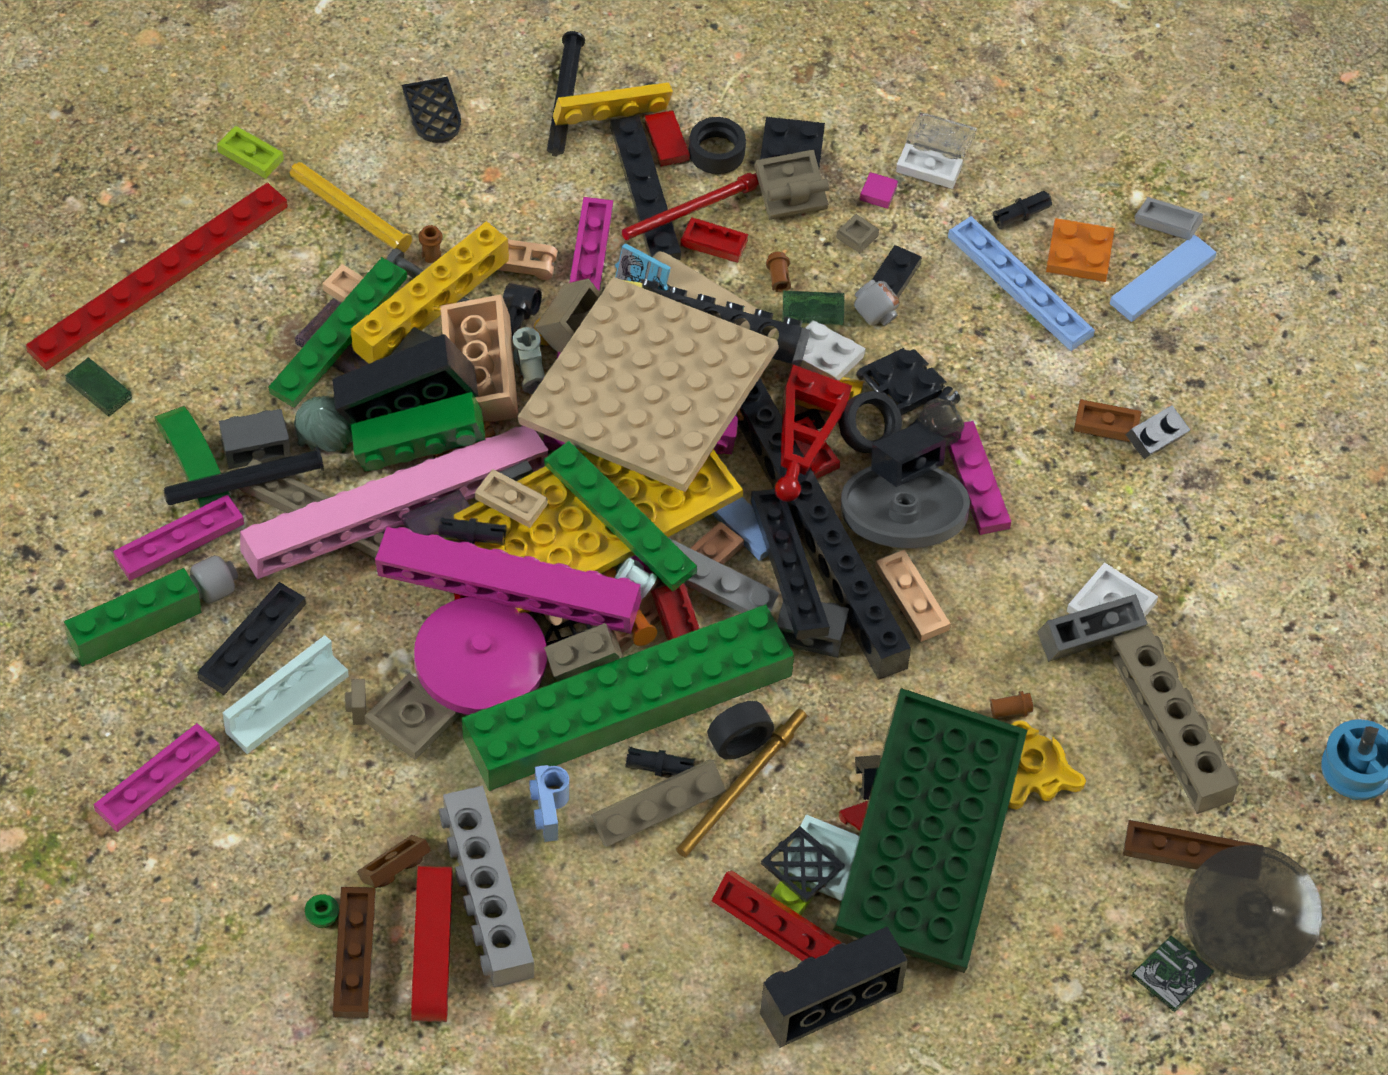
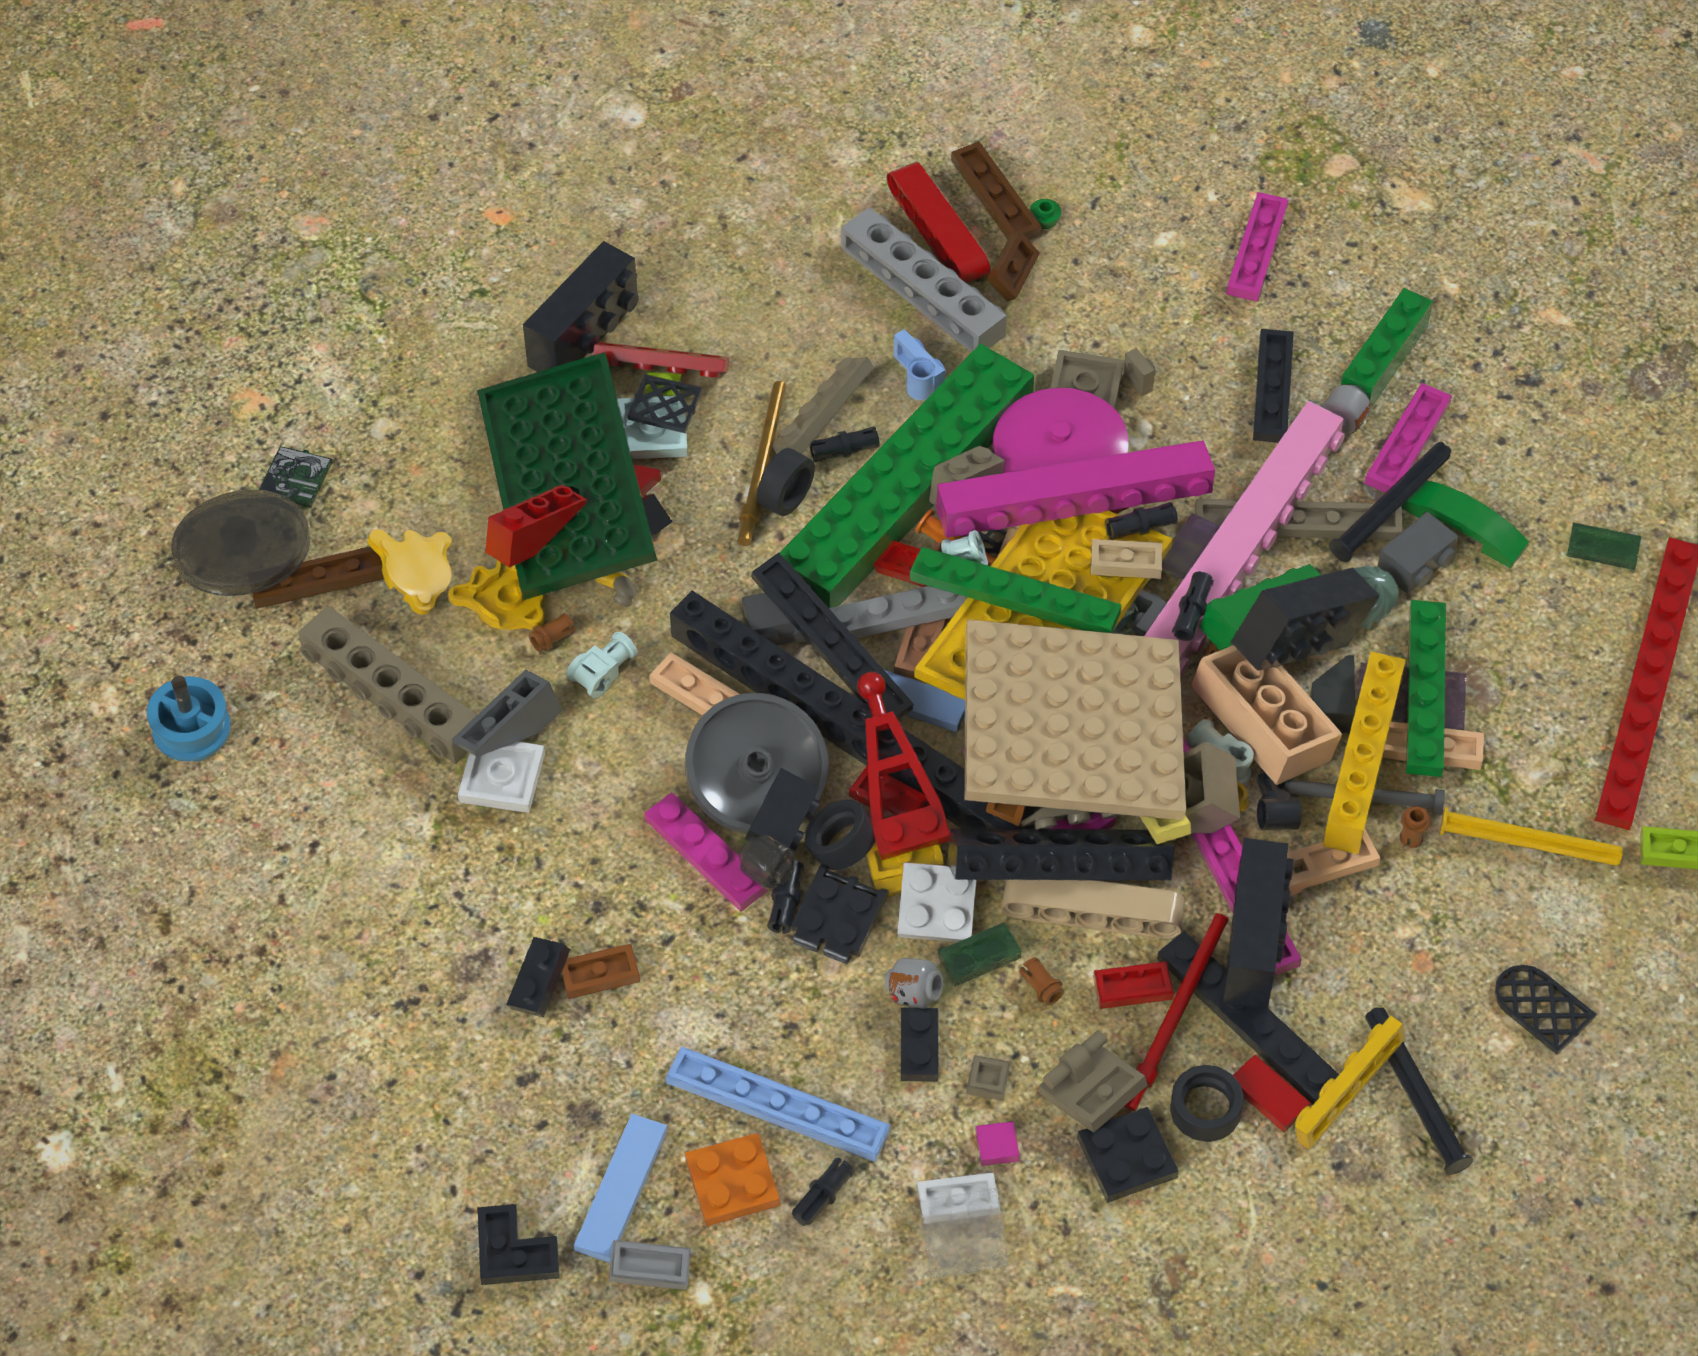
camera: 155 degrees right, 0 degrees up
light aqua fence [223,635,349,754] -> none
piece [615,243,671,291] -> none
none -> yellow tile [367,529,452,615]
none -> black plate [477,1204,560,1285]
none -> red slope [485,485,587,567]
none -> light aqua connector [566,632,638,699]
none -> black pin [1172,571,1214,641]
none -> black brick [1223,838,1294,1009]

